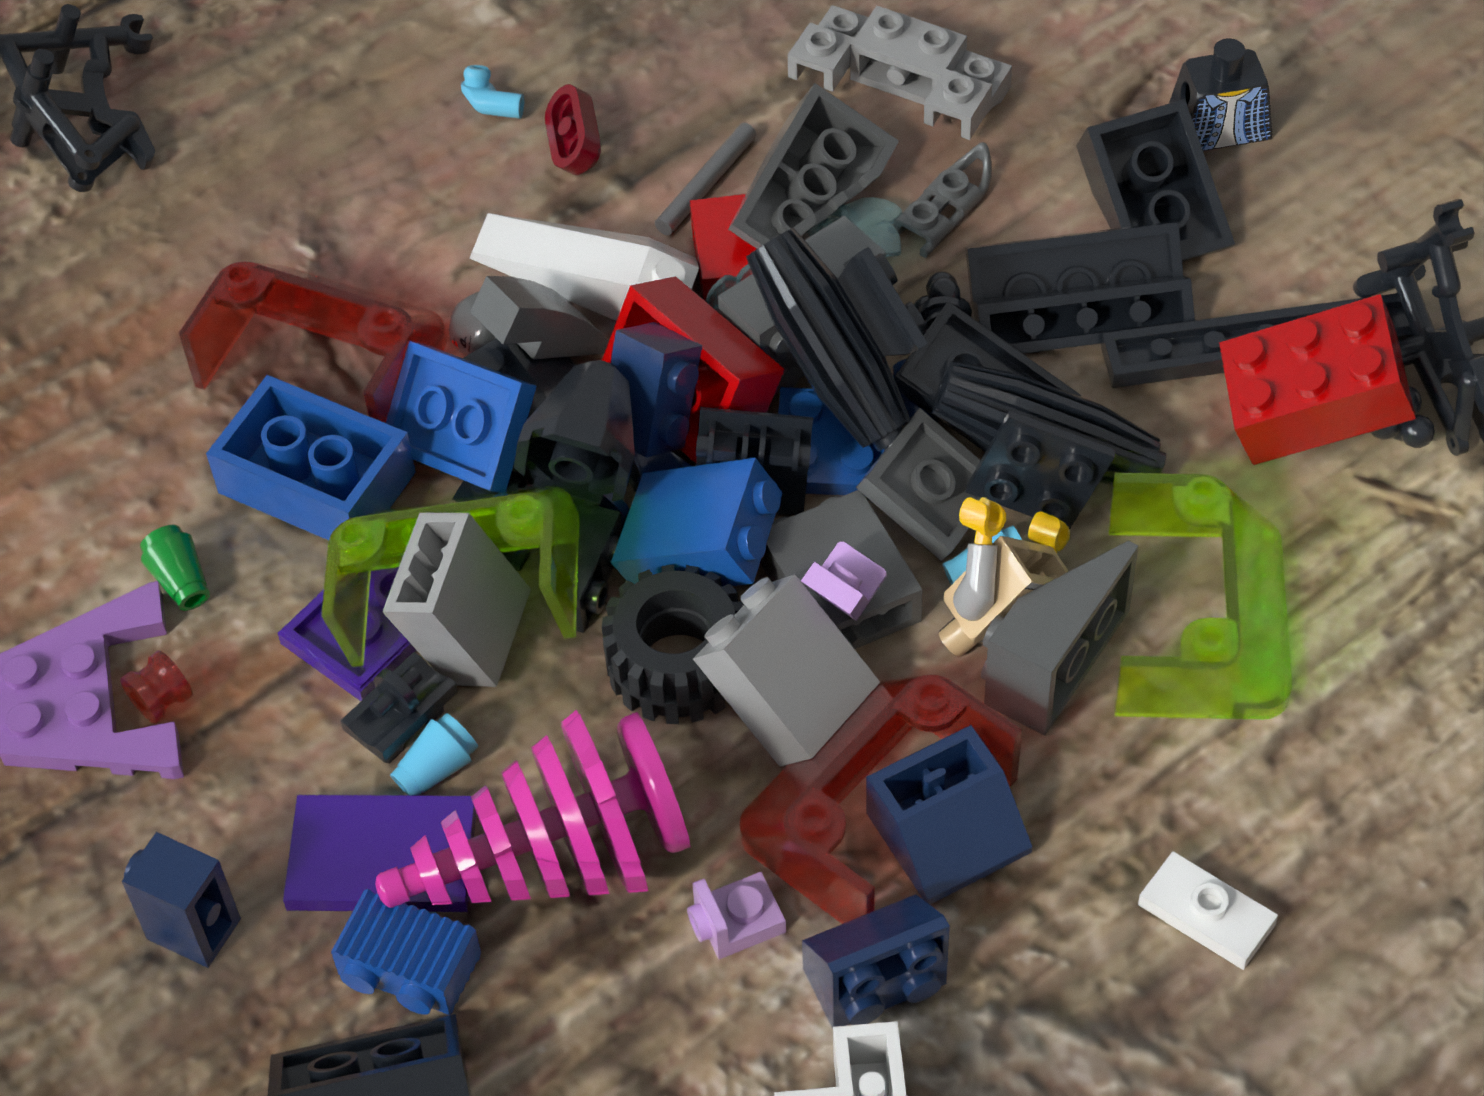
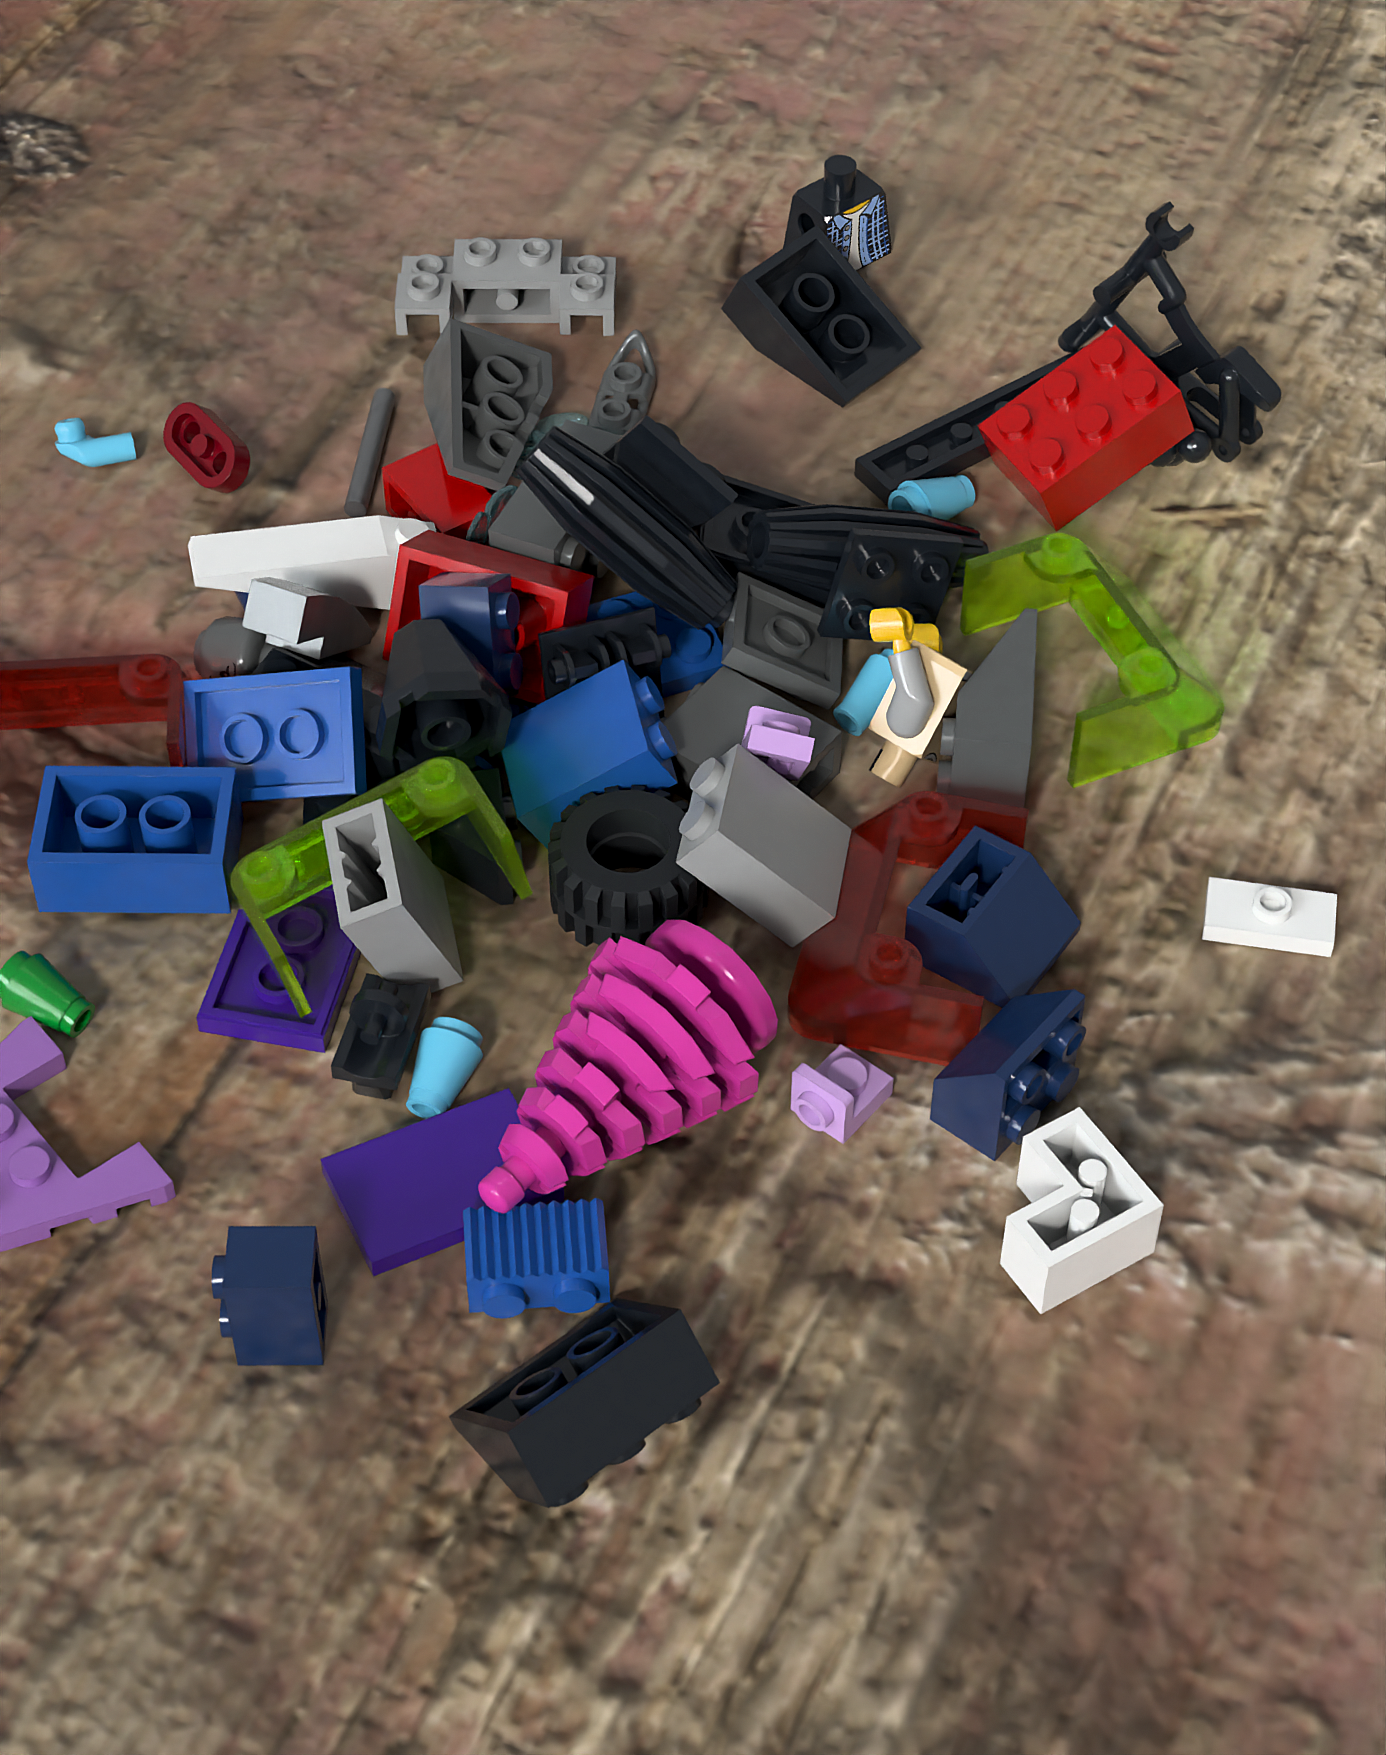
camera: 30 degrees left, 5 degrees down
clear red wheel [120,650,193,724] -> none
black slope [965,221,1195,353] -> none
none -> medium azure cone [888,475,975,520]

